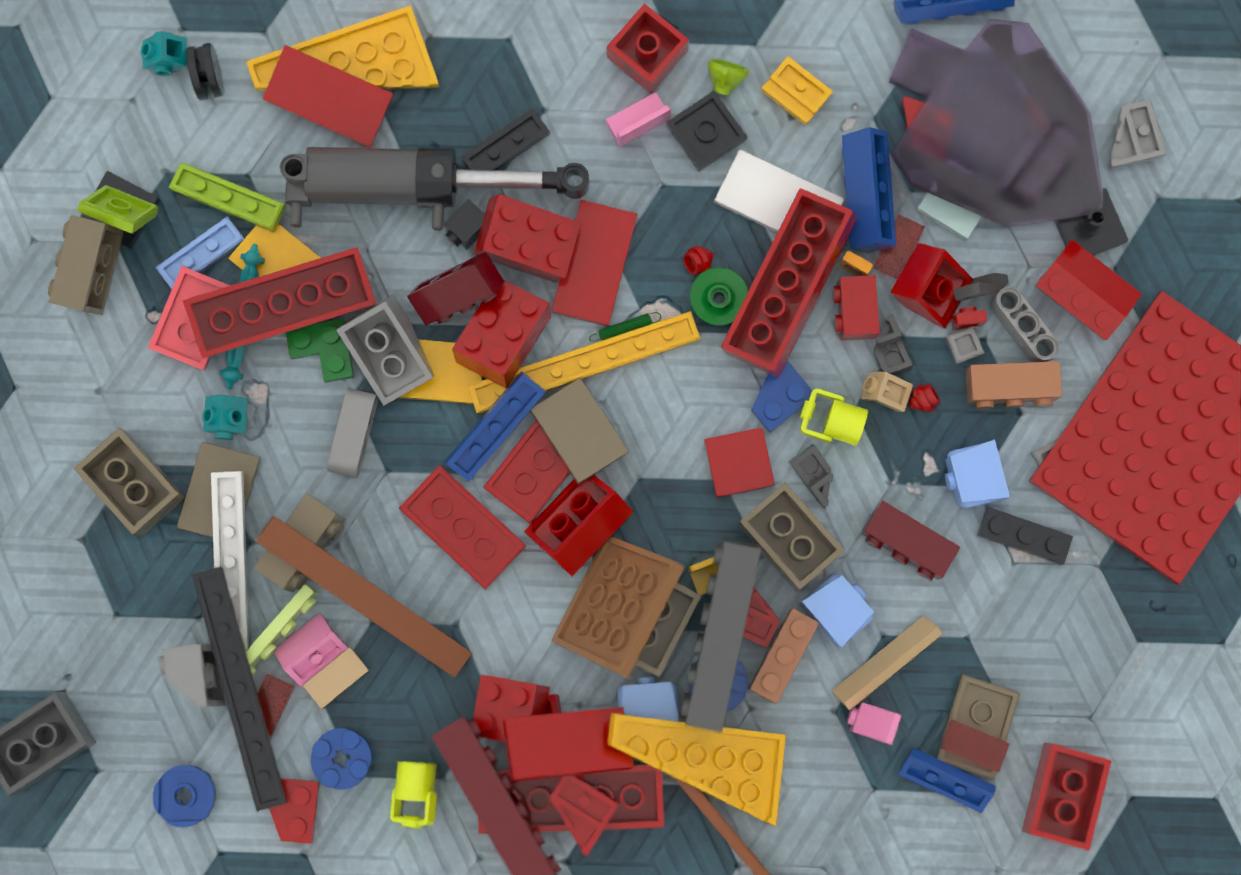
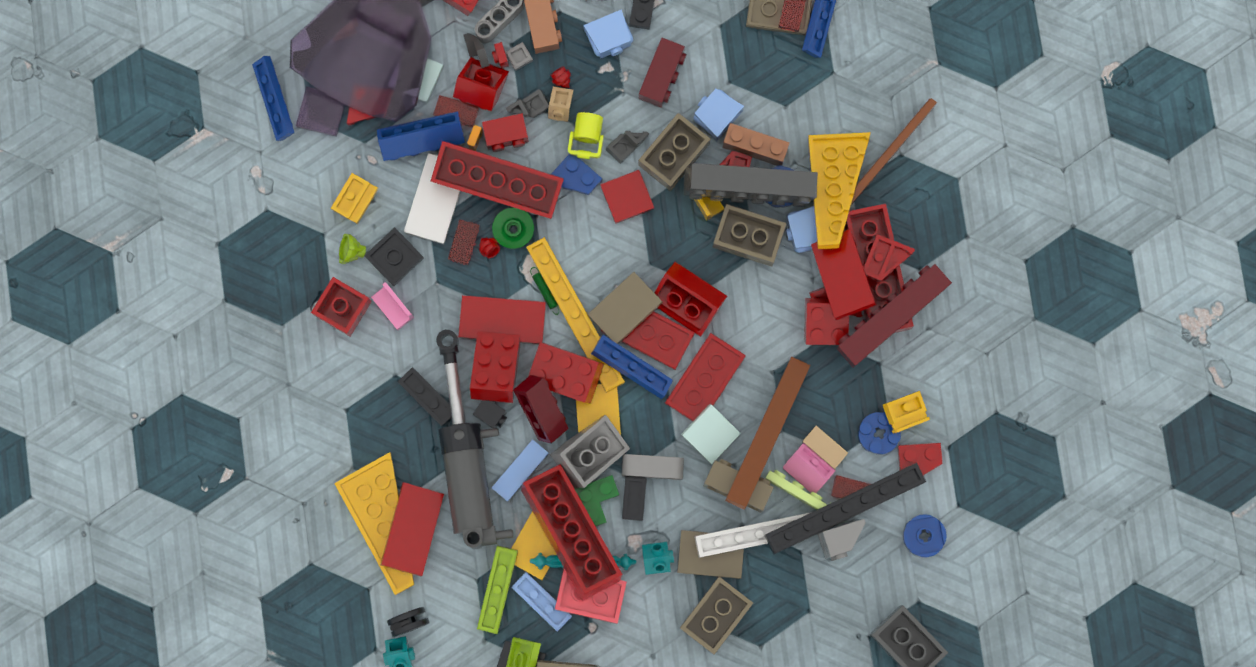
camera: 95 degrees left, 0 degrees up
neon yellow piece [390,761,437,829] -> none
medium nougat plate [551,536,684,679] -> none
tan tile [832,615,942,710] -> none
bright pink slope [847,702,901,745] -> none
none -> clear red tile [448,219,480,266]
none -> light blue tile [492,439,549,502]
none -> black plate [622,476,647,521]
none -> light aqua tile [681,404,741,464]
none -> yellow plate [883,391,930,434]

